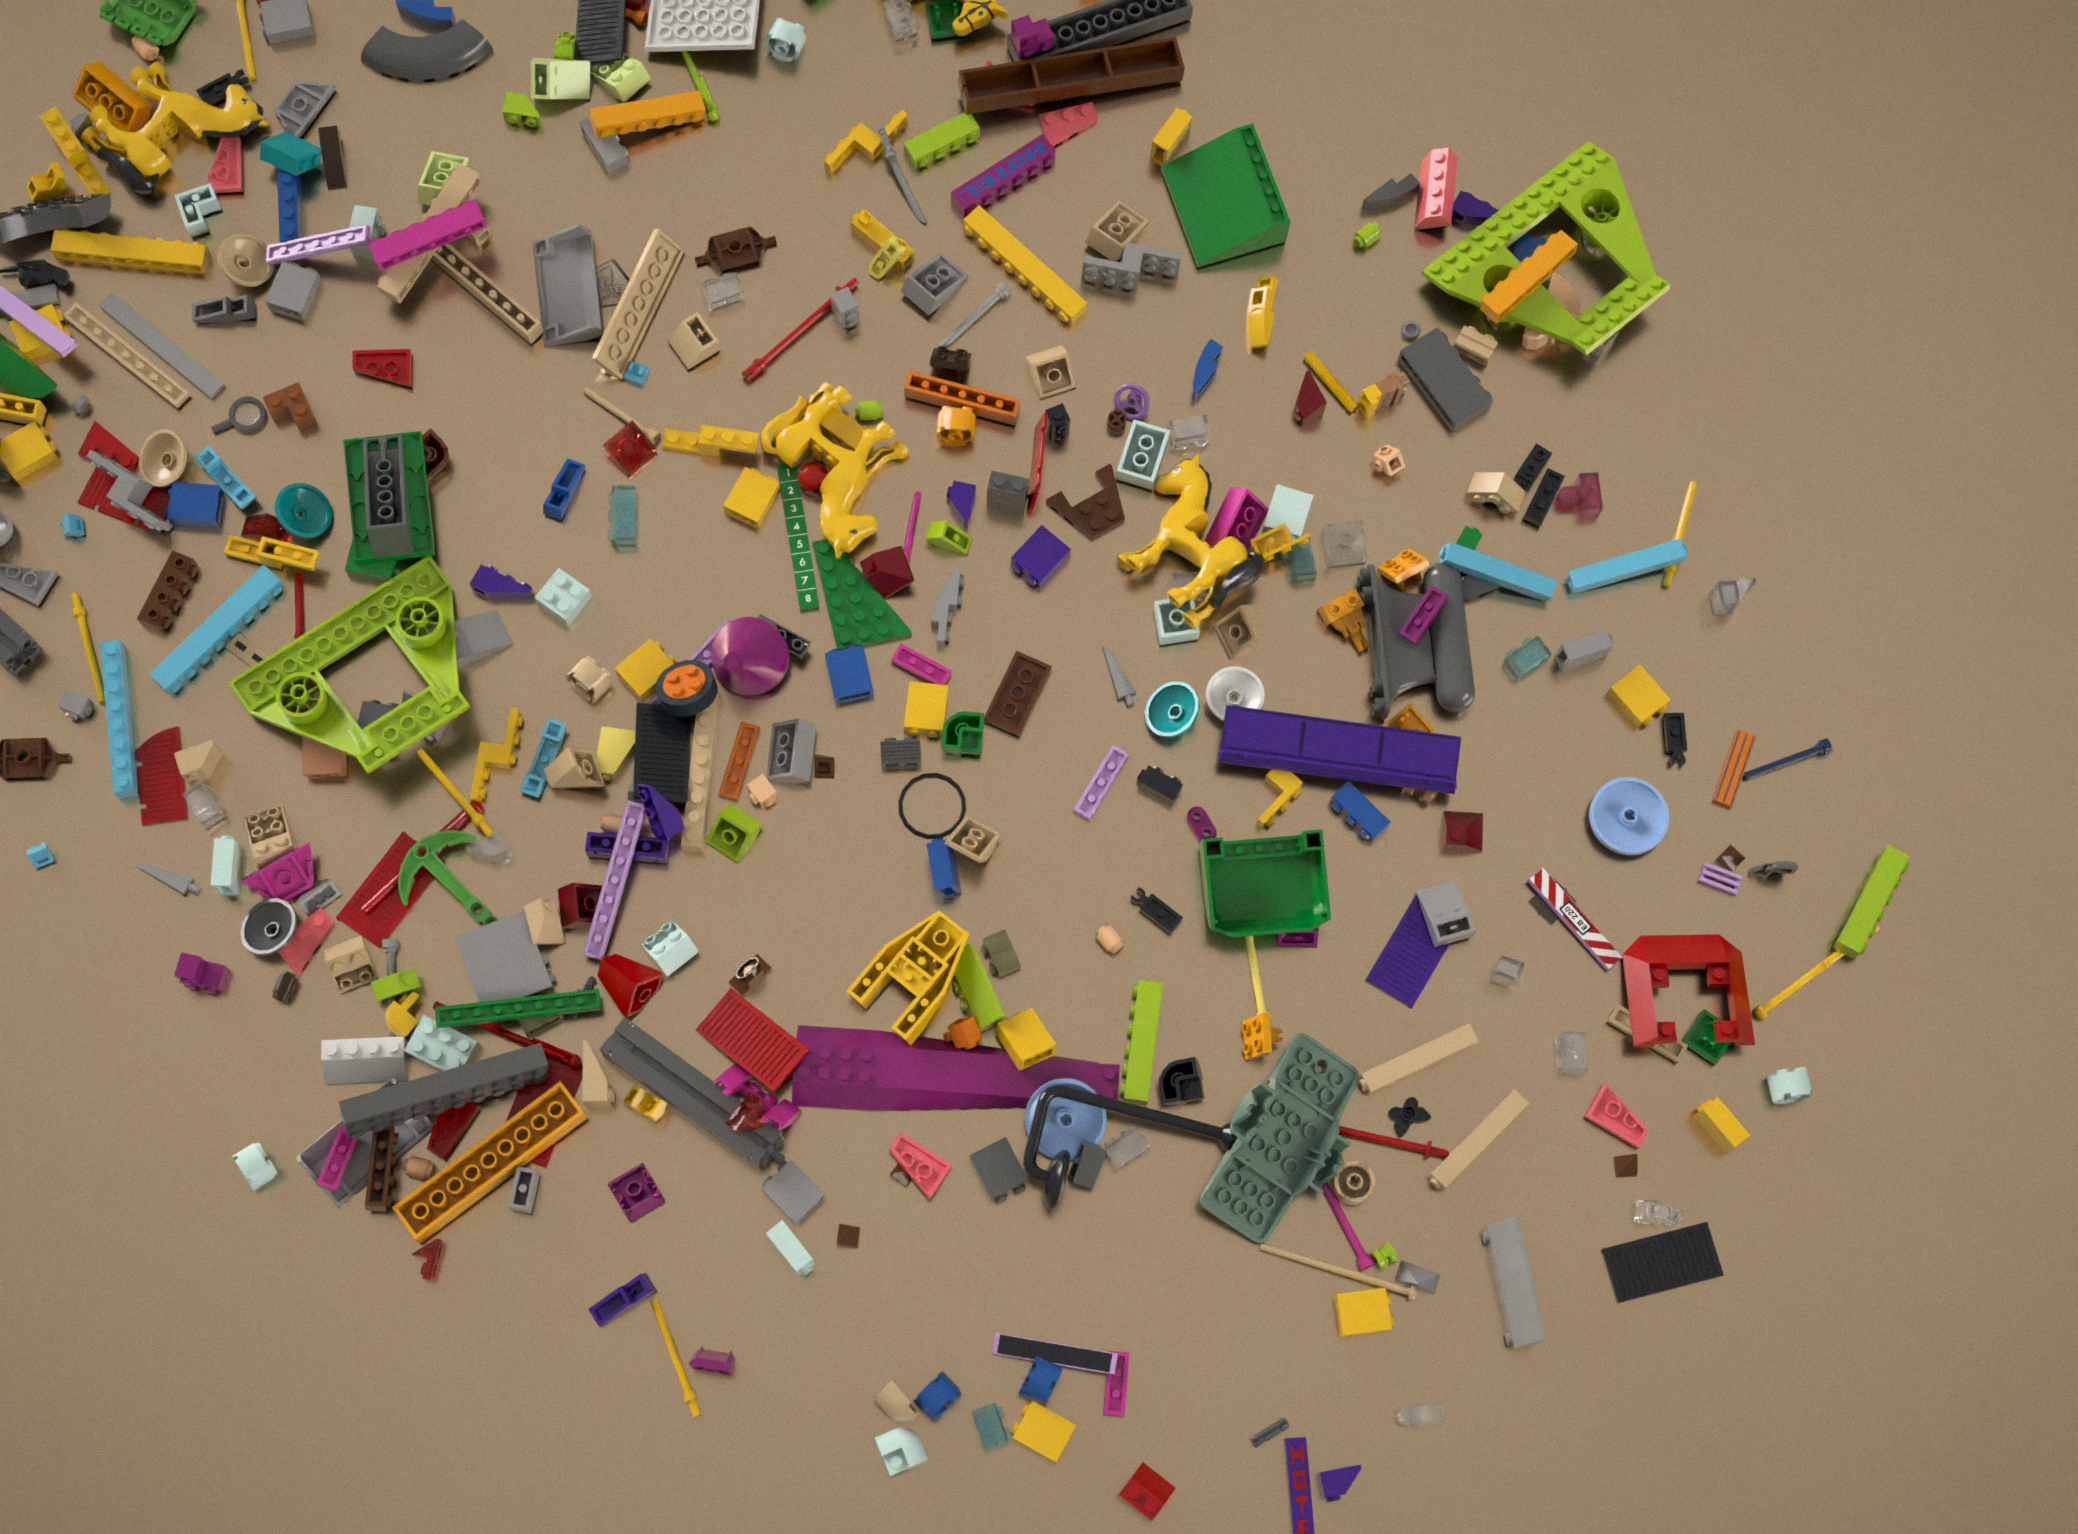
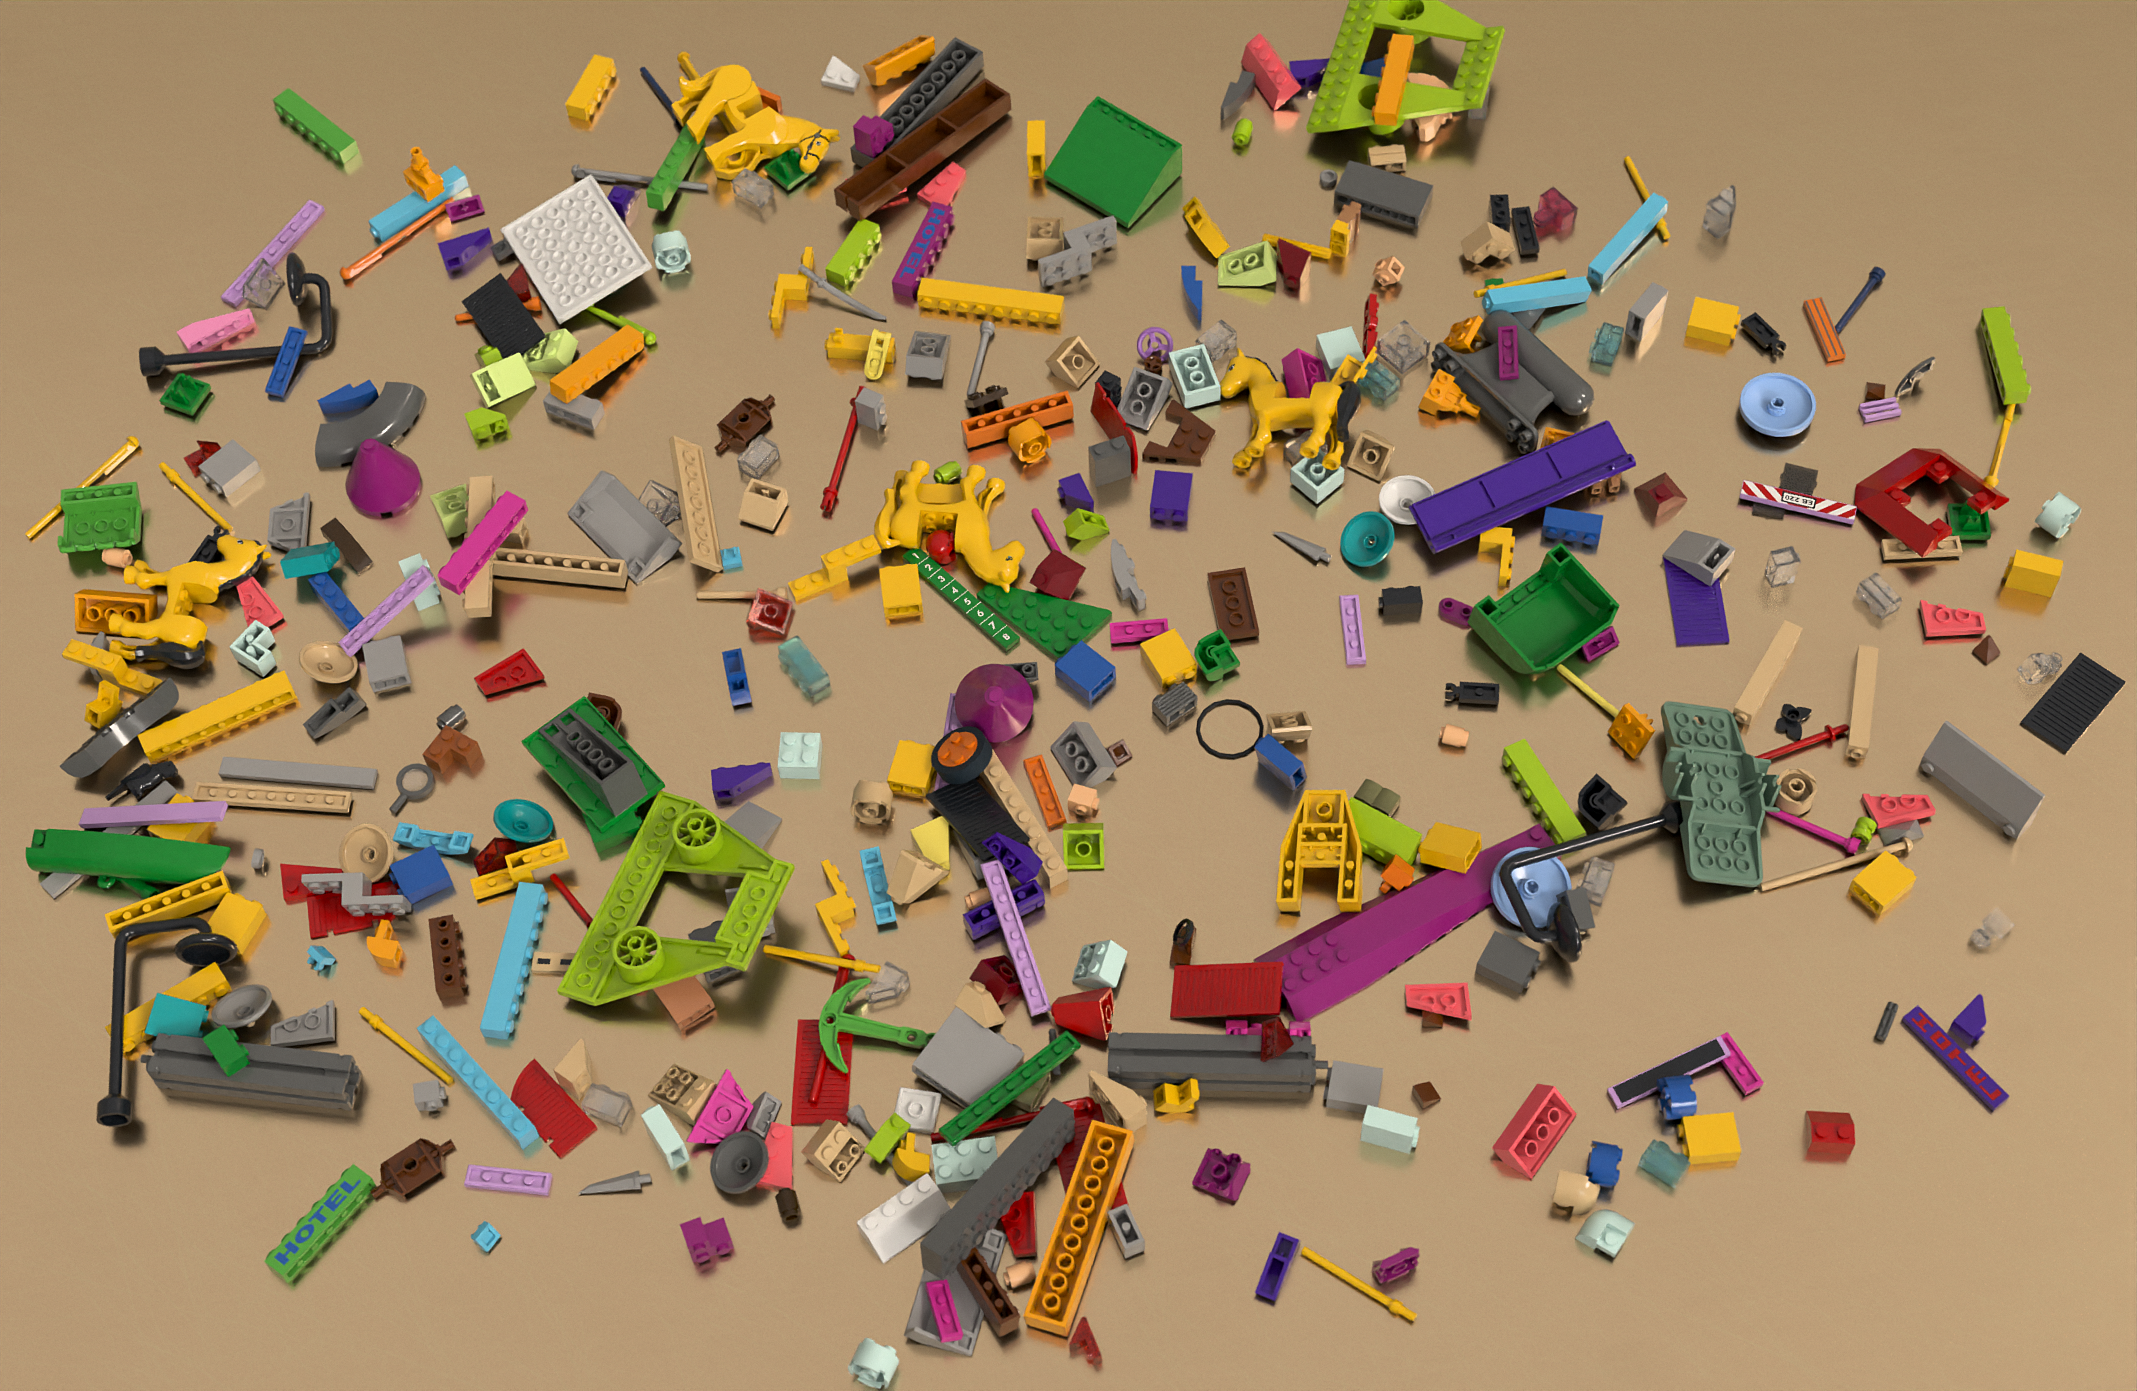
camera: 25 degrees left, 15 degrees down
none -> magenta cone [345,439,421,516]
none -> light orange brick [367,919,403,968]
none -> dark grey brick [436,704,466,730]
none -> lavender tile [464,1164,552,1196]
none -> white tile [894,1087,942,1134]
none -> light grey slope [1117,367,1173,431]
none -> yellowish green slope [1218,241,1277,286]
none -> red hinge [1362,293,1379,364]
none -> yellow bar [1473,269,1567,298]
none -> coral slope [1492,1084,1577,1179]
none -> clear smoke piece [1779,463,1818,496]
none -> coral wing [1861,794,1936,829]

